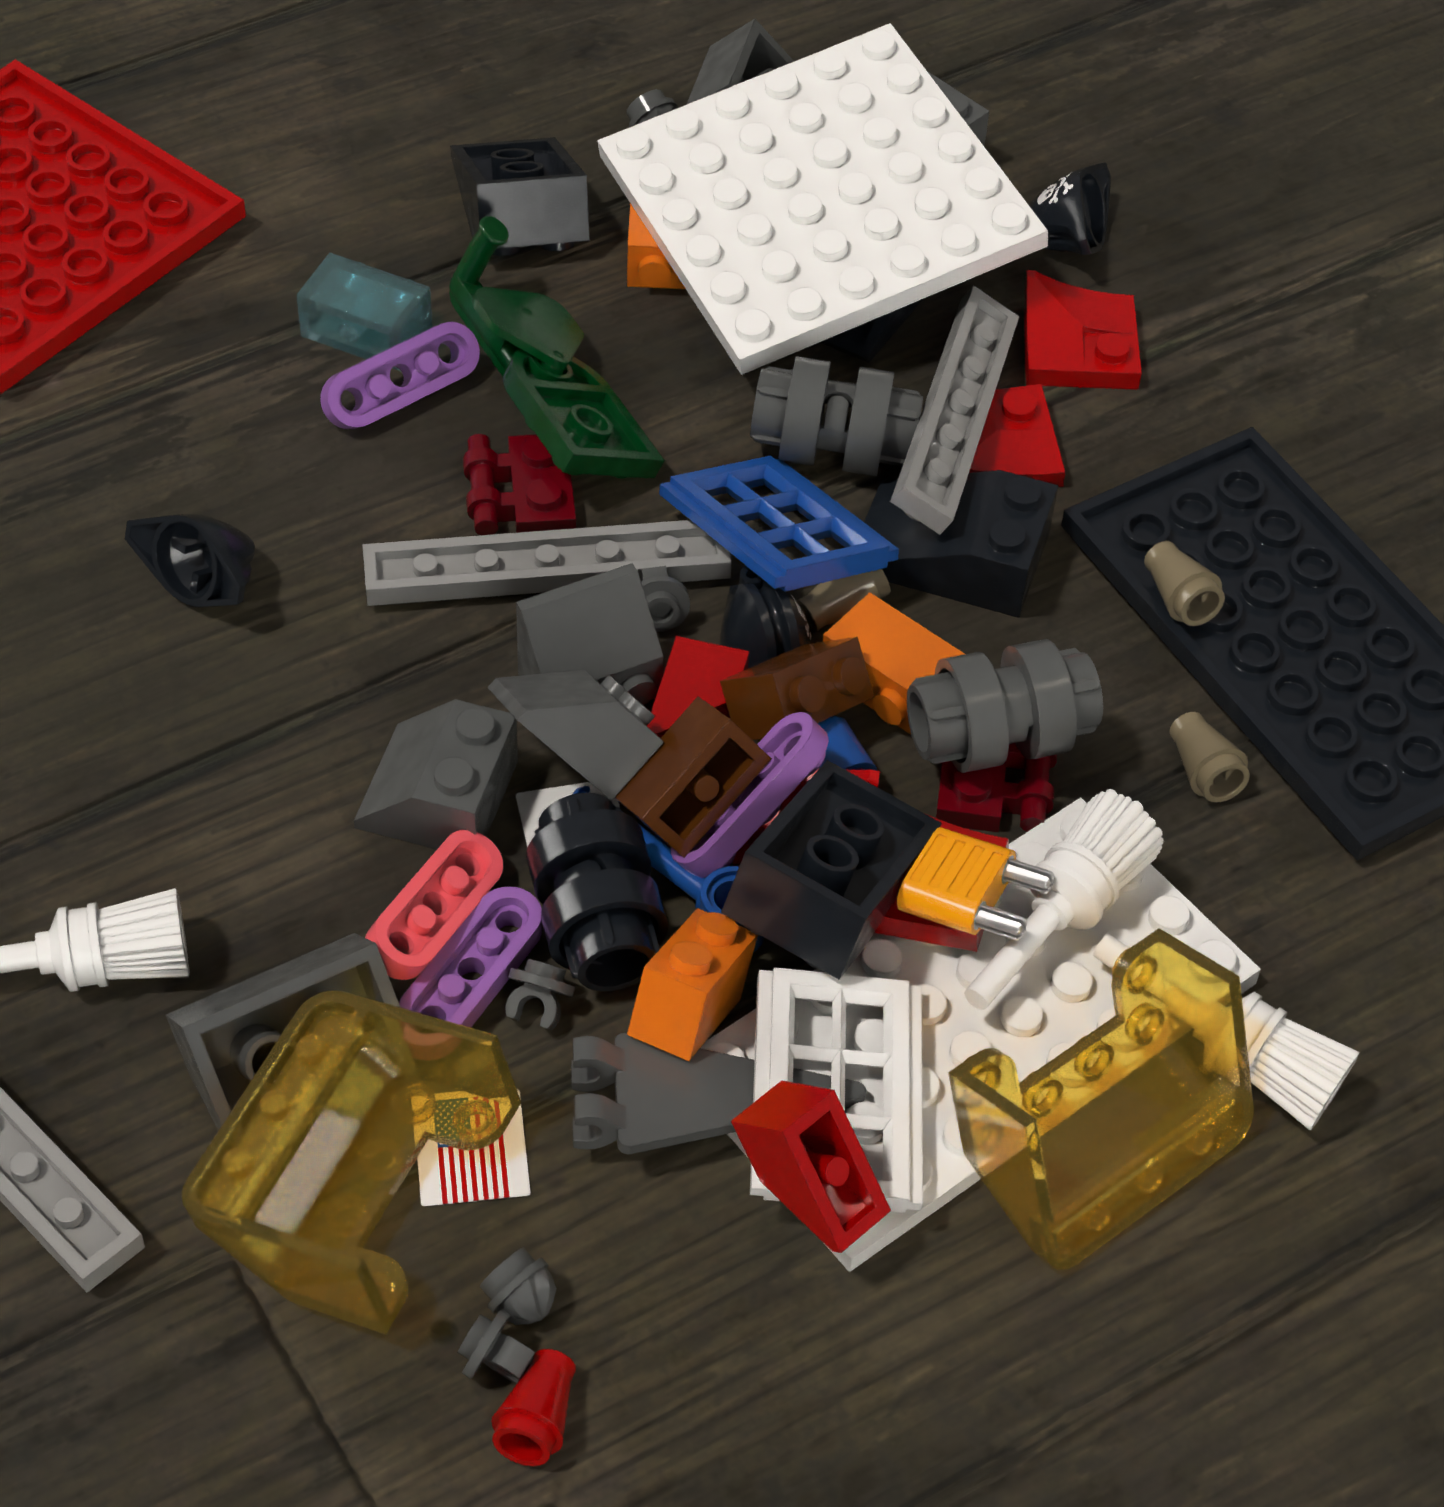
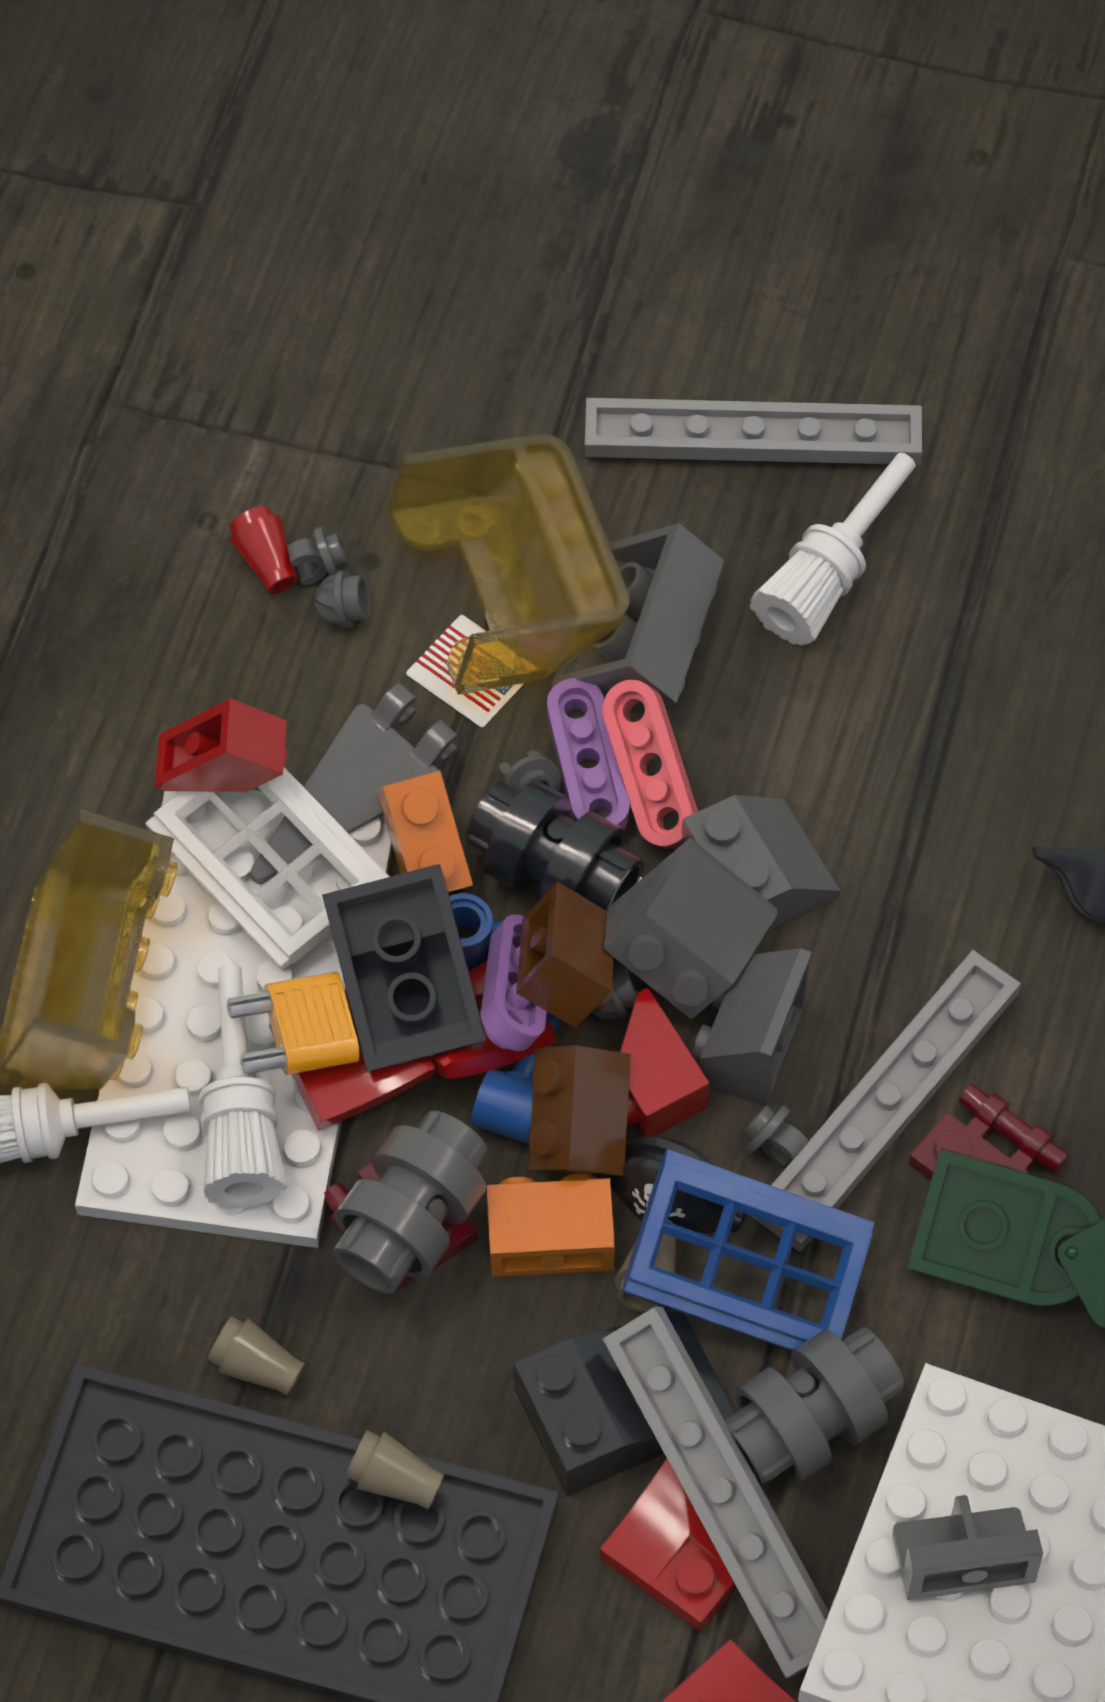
camera: 140 degrees right, 10 degrees up
none -> dark grey panel [892,1495,1043,1600]

